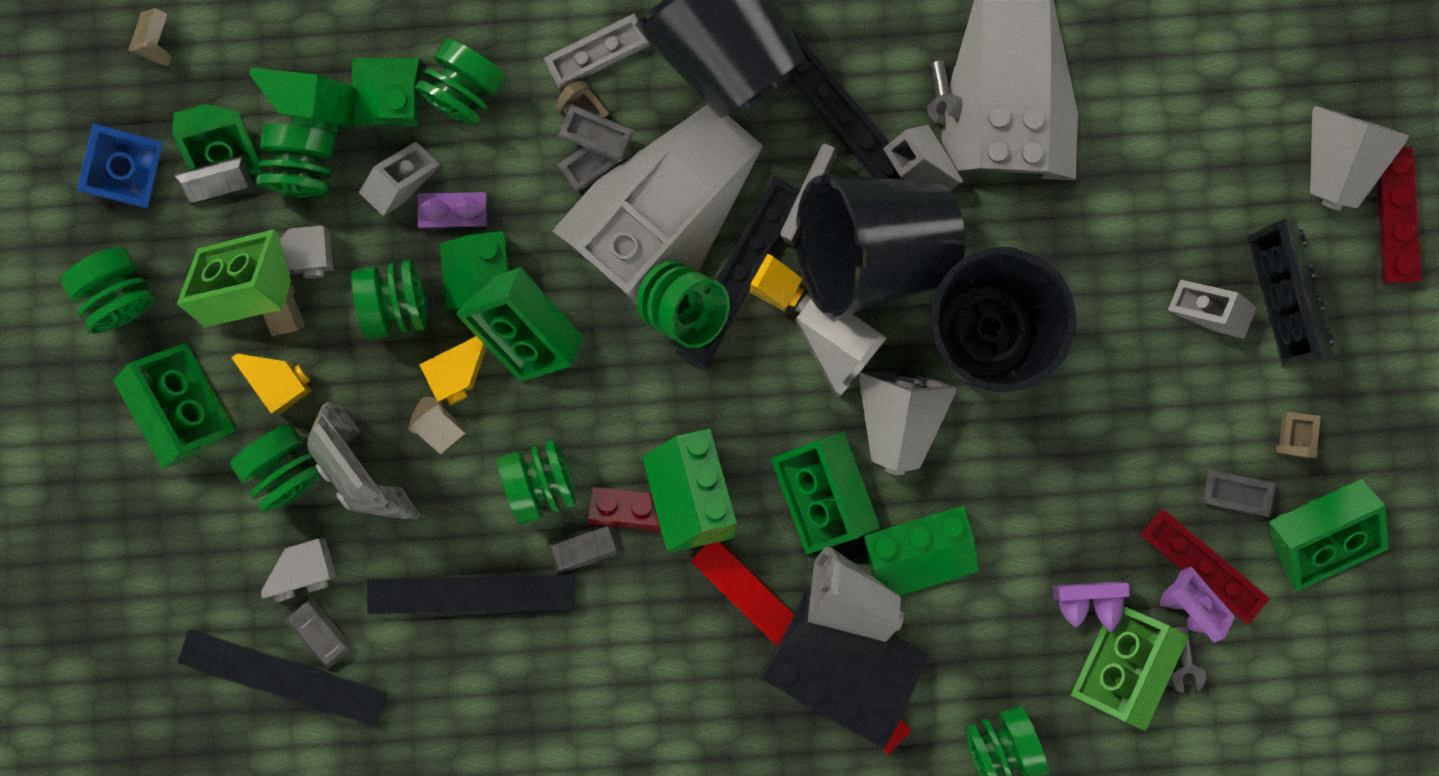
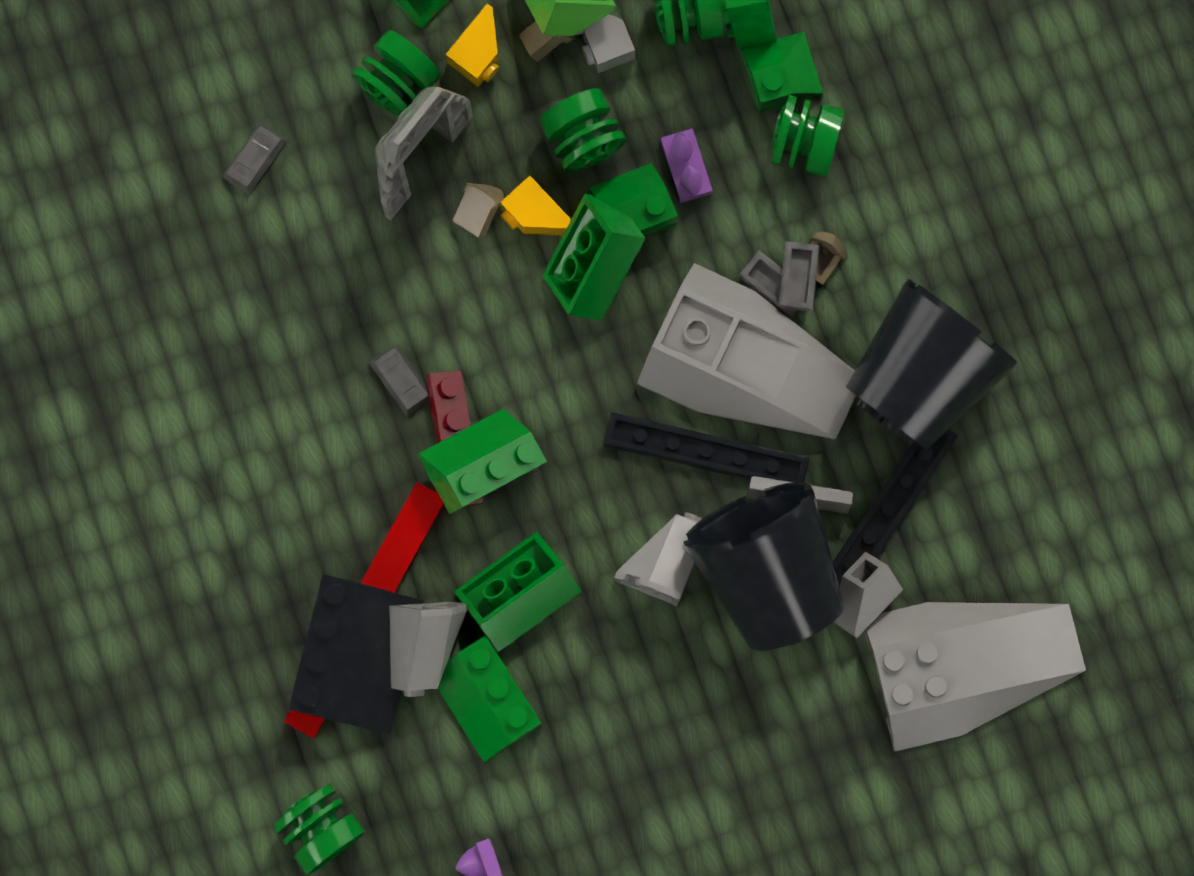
camera: 80 degrees right, 5 degrees down
black tile [177,629,387,726] -> none
light grey slope [261,538,337,603] -> none
light grey slope [359,142,440,216] -> none
black tile [367,575,576,614] -> none
green wheel [497,439,577,526] -> none
light grey tile [544,14,650,90] -> none
green wheel [636,261,730,348] -> none
yellow slope [749,254,804,312] -> none
light grey slope [859,371,956,475] -> none
flat silver bar [927,60,963,125] -> none
black cone [930,247,1077,392] -> none

